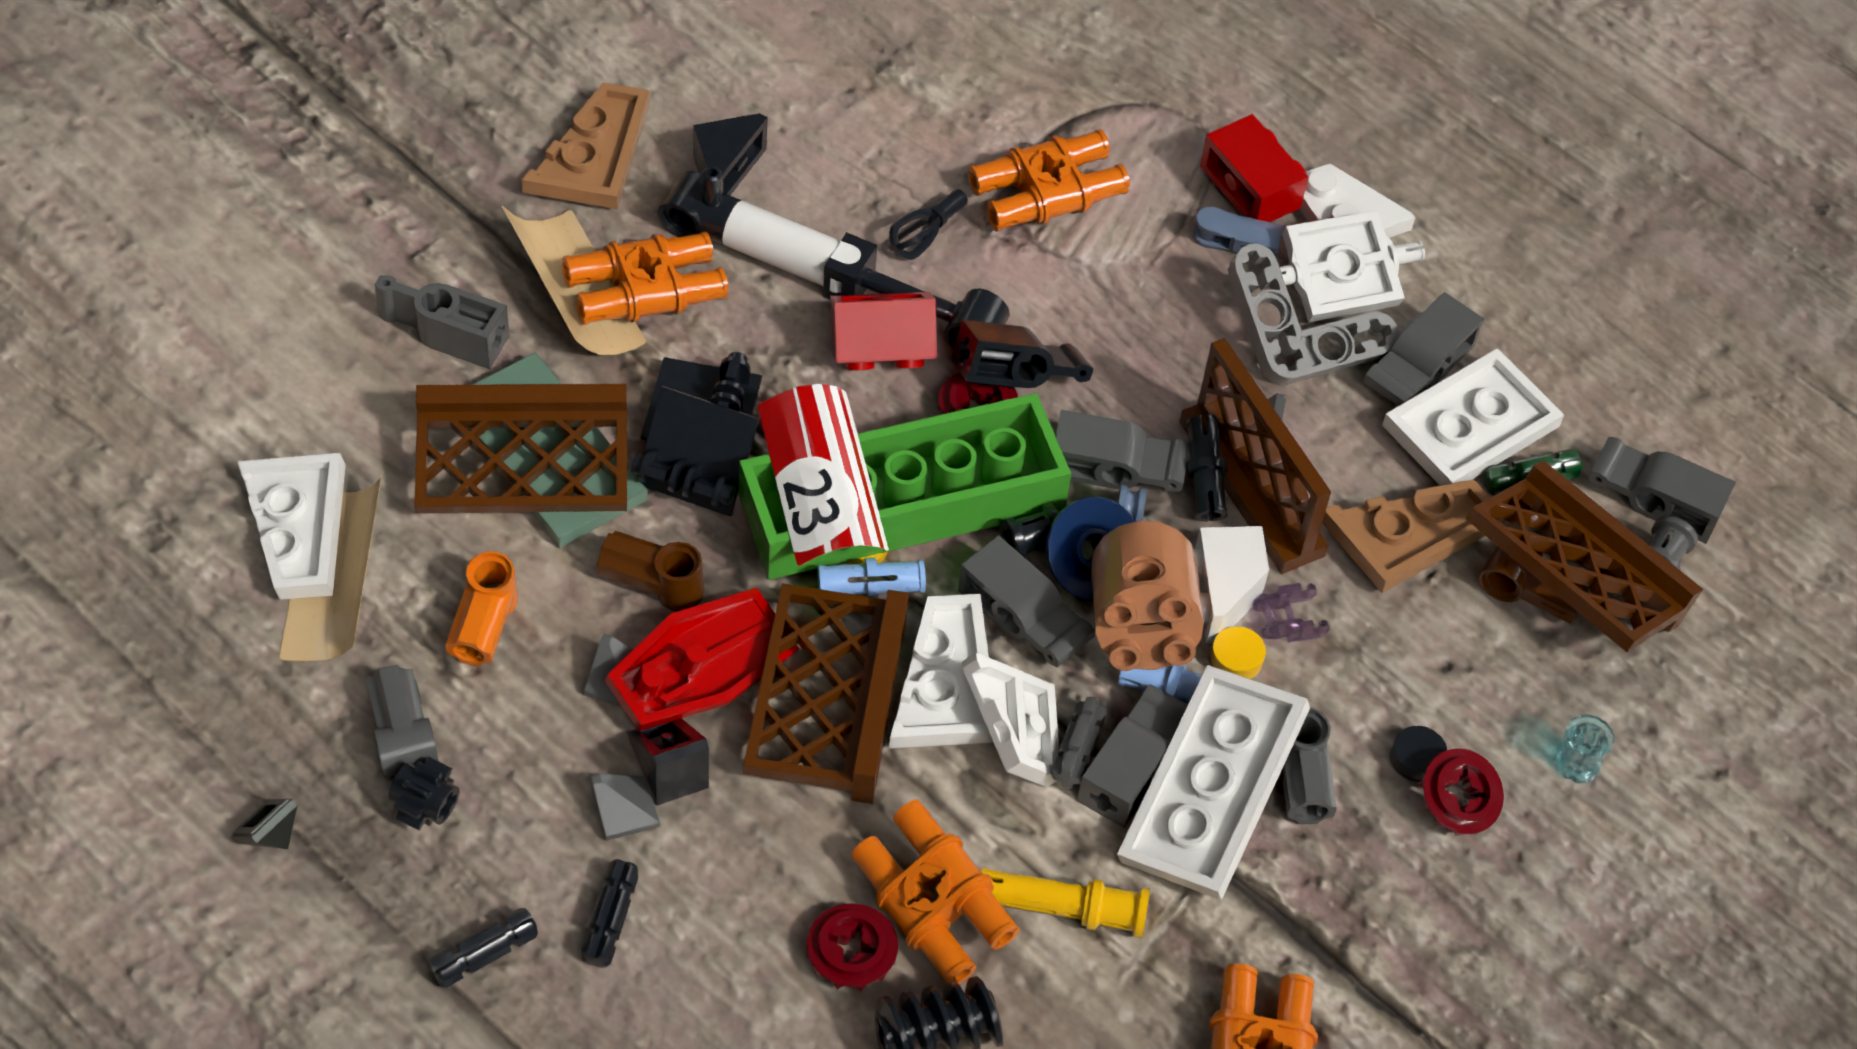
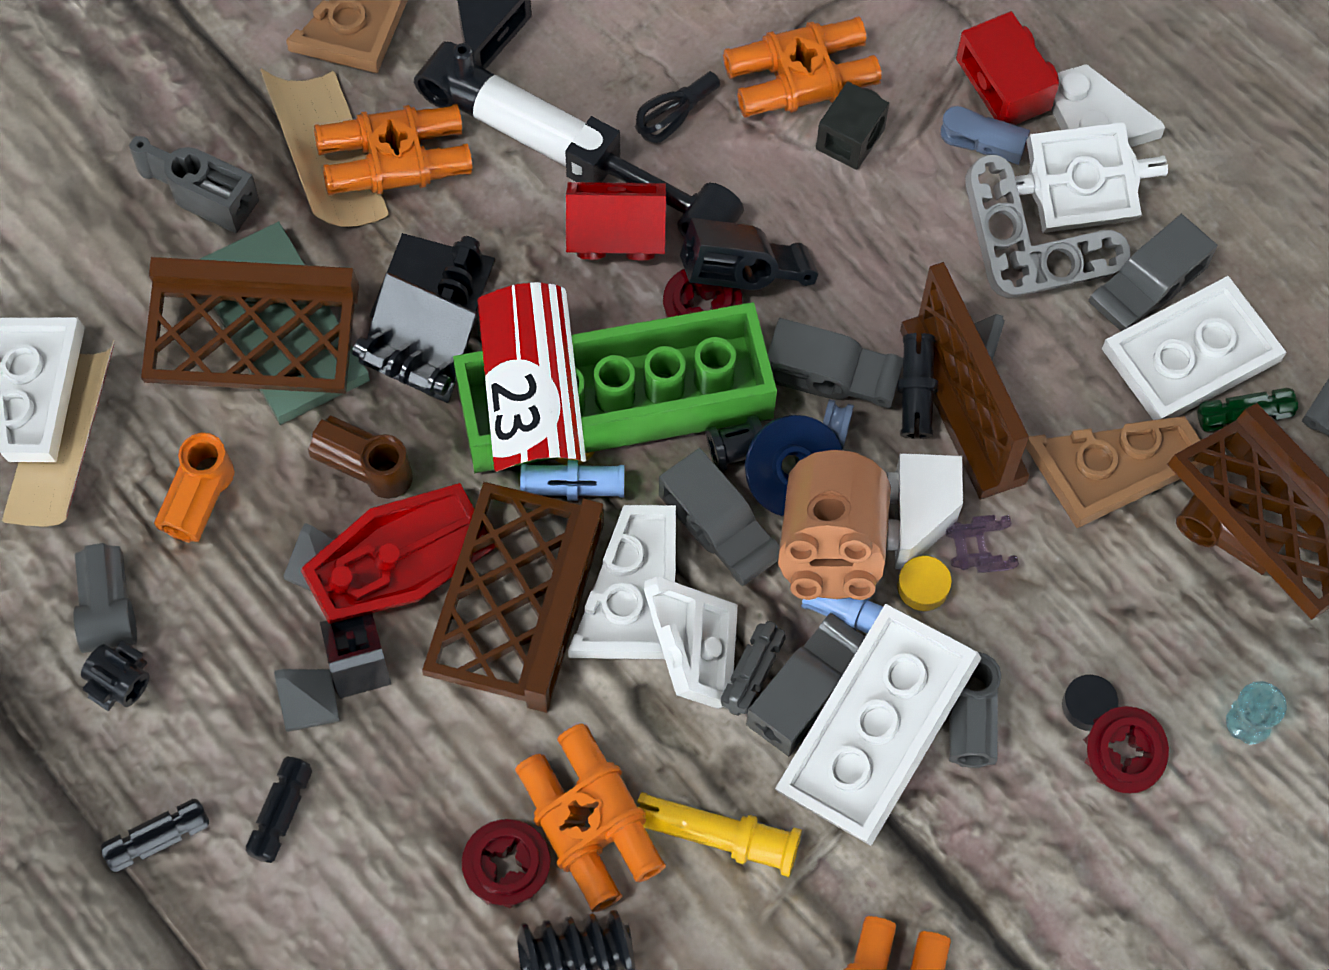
camera: 10 degrees right, 10 degrees up
none -> pearl dark grey brick [816,81,890,170]

